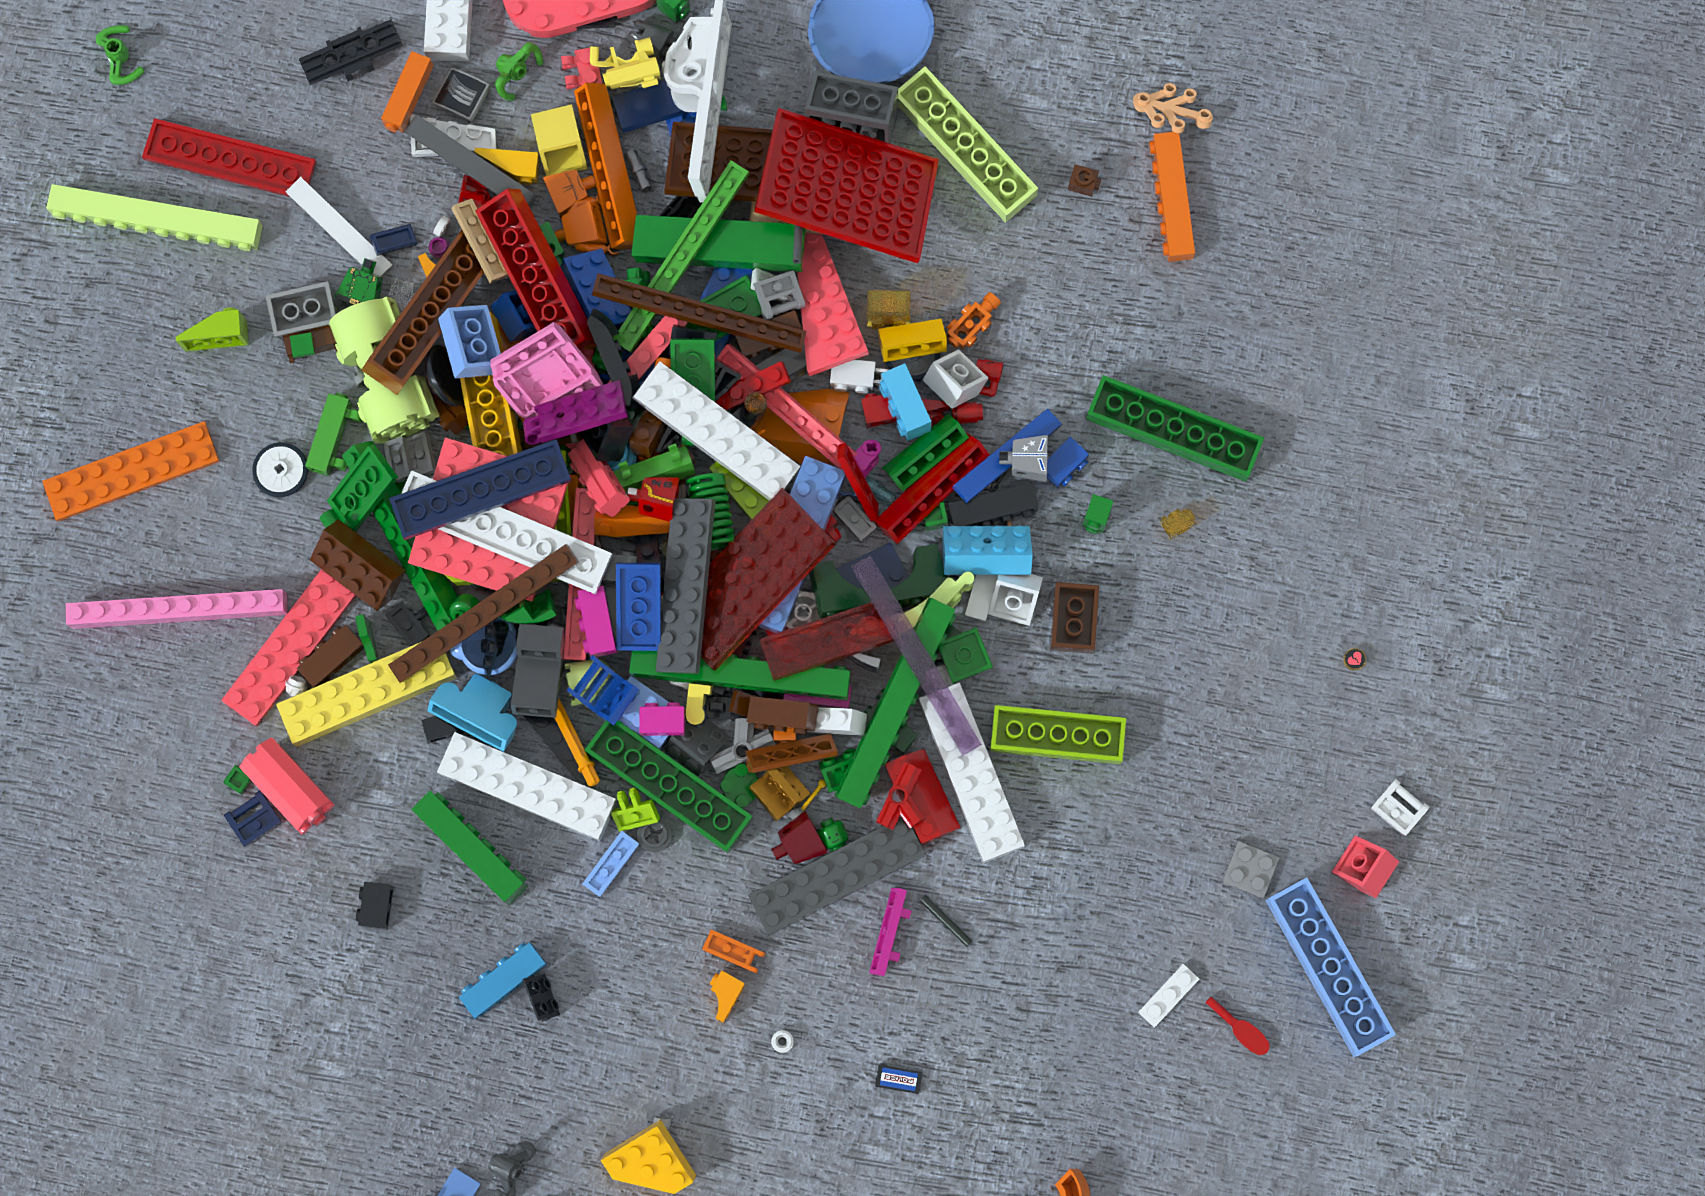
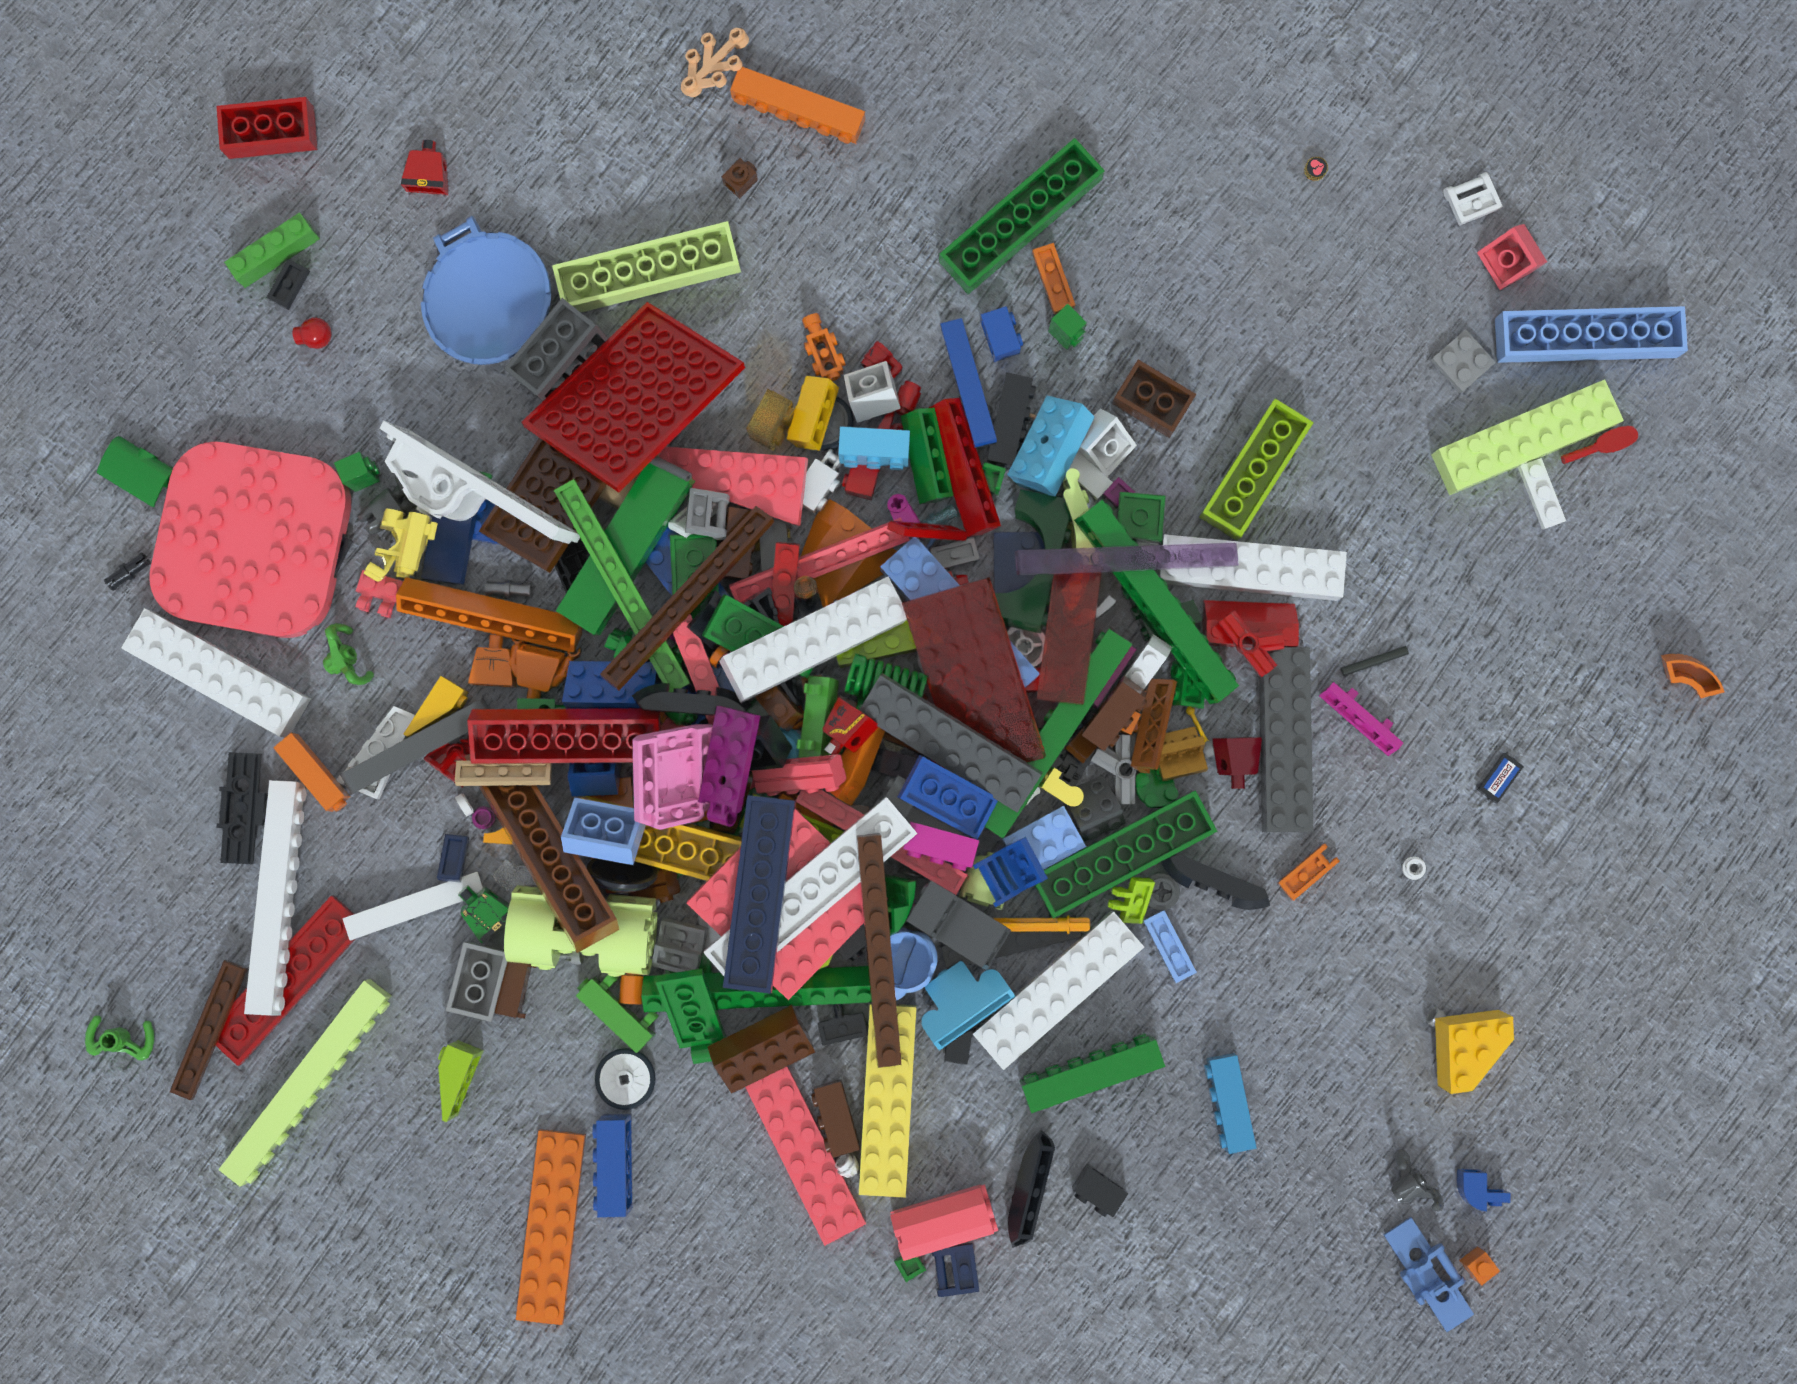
camera: 65 degrees left, 5 degrees up
bright pink brick [66,589,288,629] -> none
green tile [290,332,315,358] -> none
green tile [355,614,379,663] -> none
slope [432,67,491,122] -> none
green head [449,594,480,620] -> none
black hinge [481,621,509,678] -> none
black hinge [522,974,560,1022] -> none
light yellow slope [531,104,588,176] -> none
dark pink brick [639,703,685,736] -> none
light orange arch [710,970,746,1023] -> none
green head [817,817,849,852] -> none
light grey torso [999,435,1048,482] -> none
clear yellow brick [1160,509,1195,540] -> none
none -> reddish brown tile [169,960,248,1101]
none -> white brick [244,780,307,1016]
none -> blue brick [592,1114,633,1218]
none -> orange brick [619,973,643,1004]
none -> black brick [1008,1130,1055,1248]
none -> orange plate [1032,243,1075,314]
none -> magenta plate [1103,477,1135,508]
none -> black brick [1161,854,1270,910]
none -> yellowish green brick [1431,380,1624,496]

